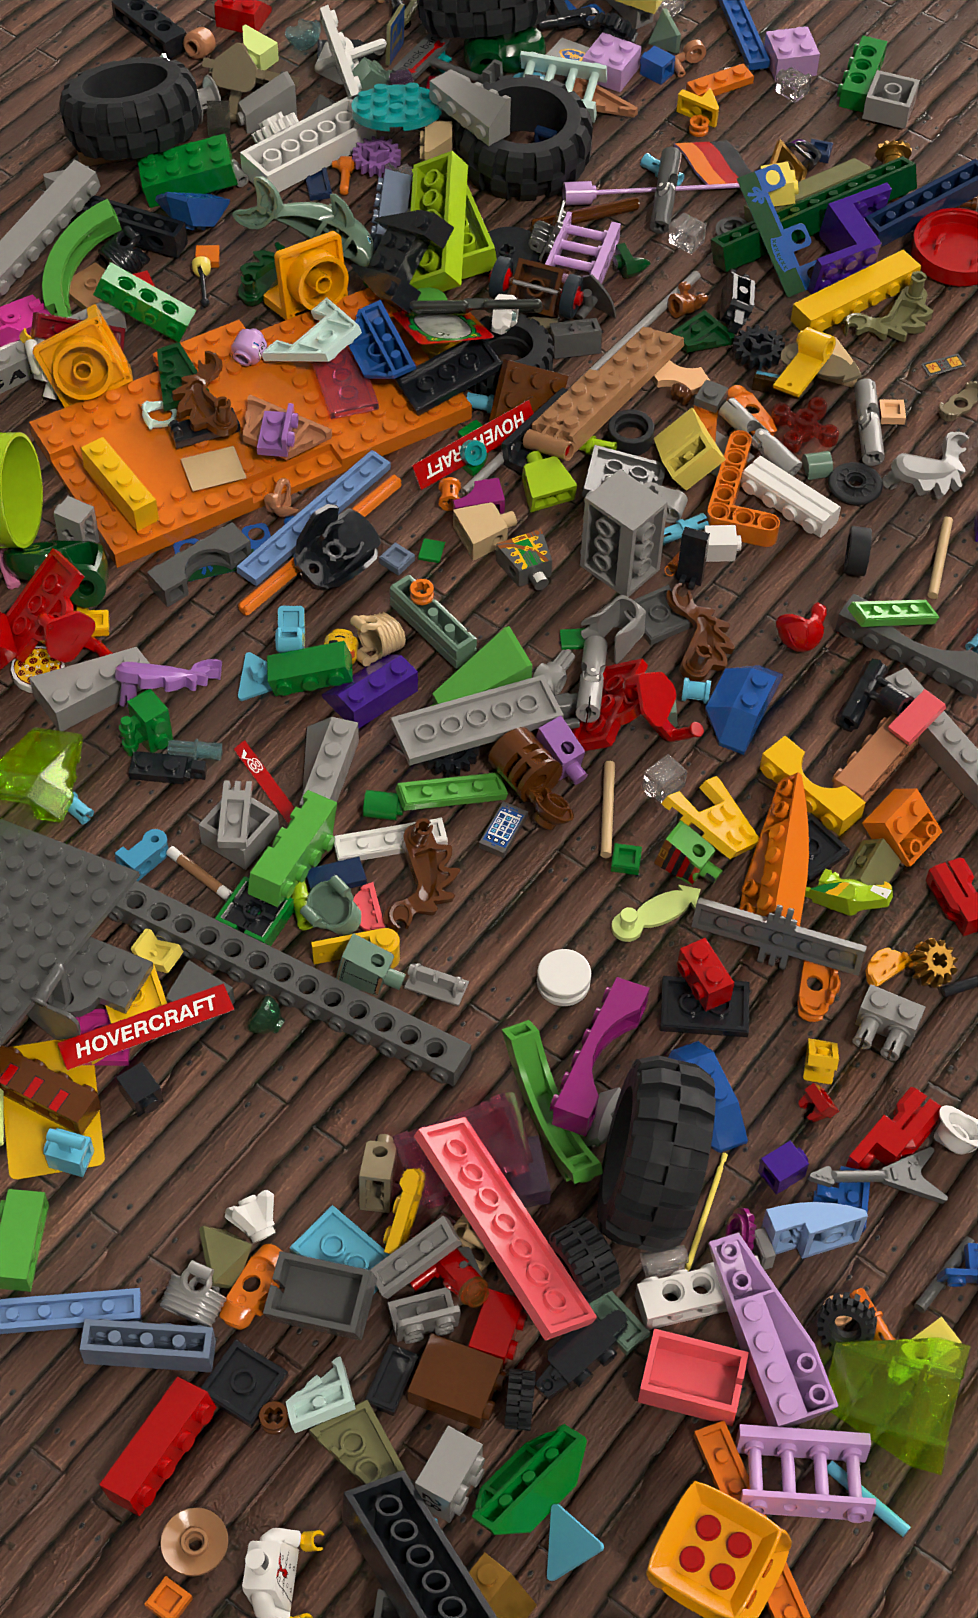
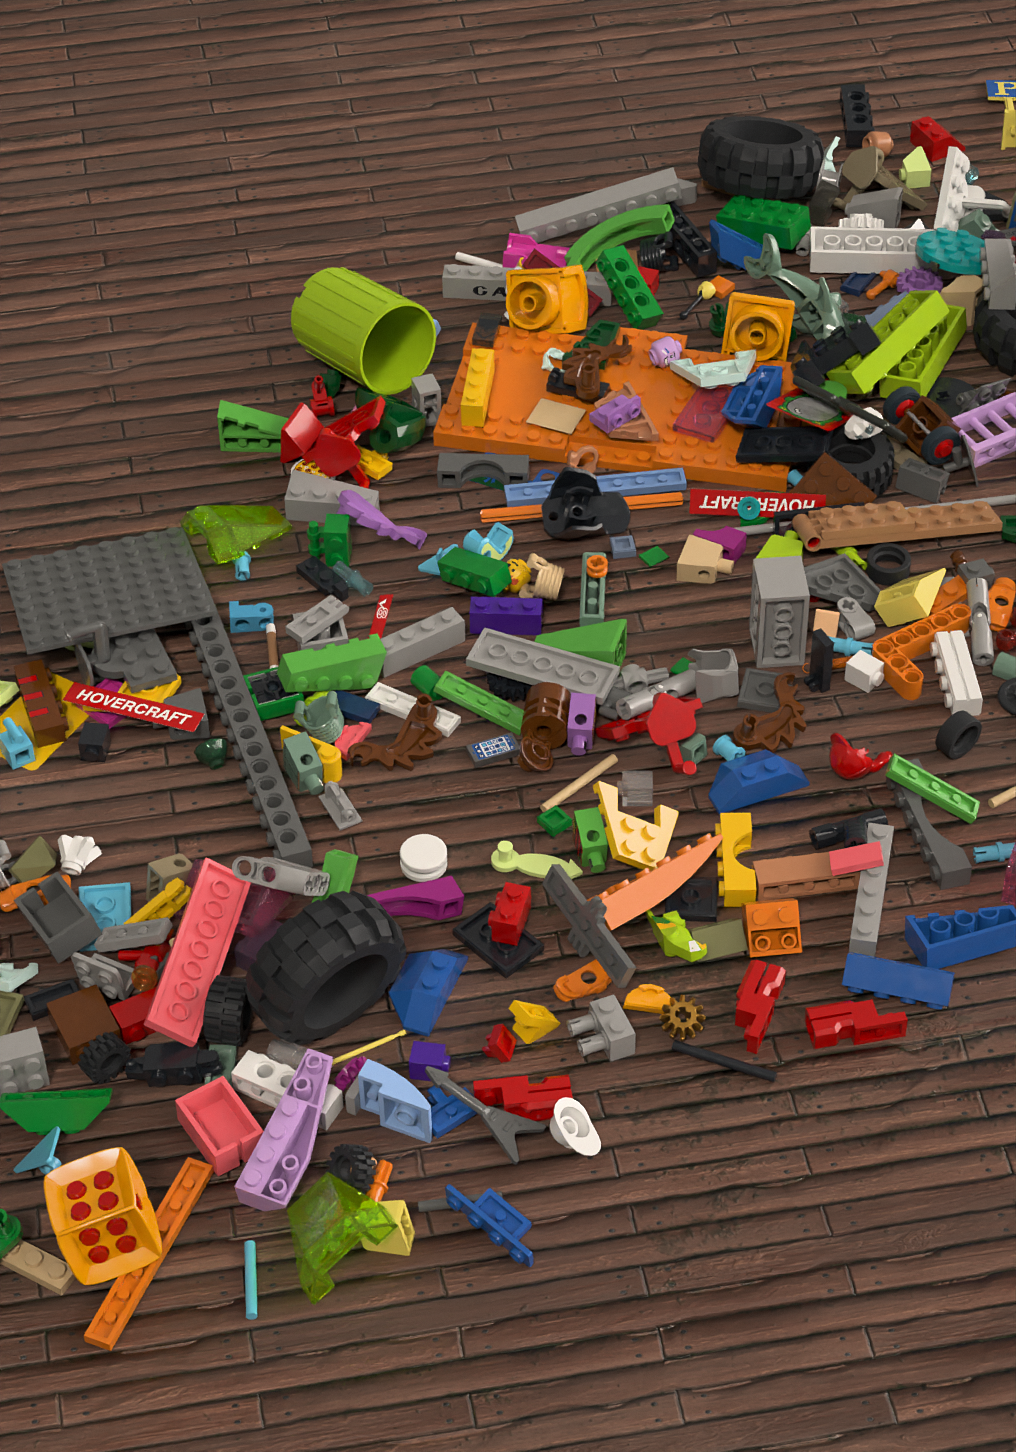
camera: 45 degrees right, 10 degrees down
light yellow bracket [131,929,184,973] -> none
orange bush [439,477,461,511] -> none
dark grey torso [496,529,552,590] -> none
light nougat tile [651,360,710,395] -> none
lavender fence [735,1424,876,1523] -> none
none -> light grey connector [232,856,330,896]
none -> clear smoke tile [472,312,502,347]

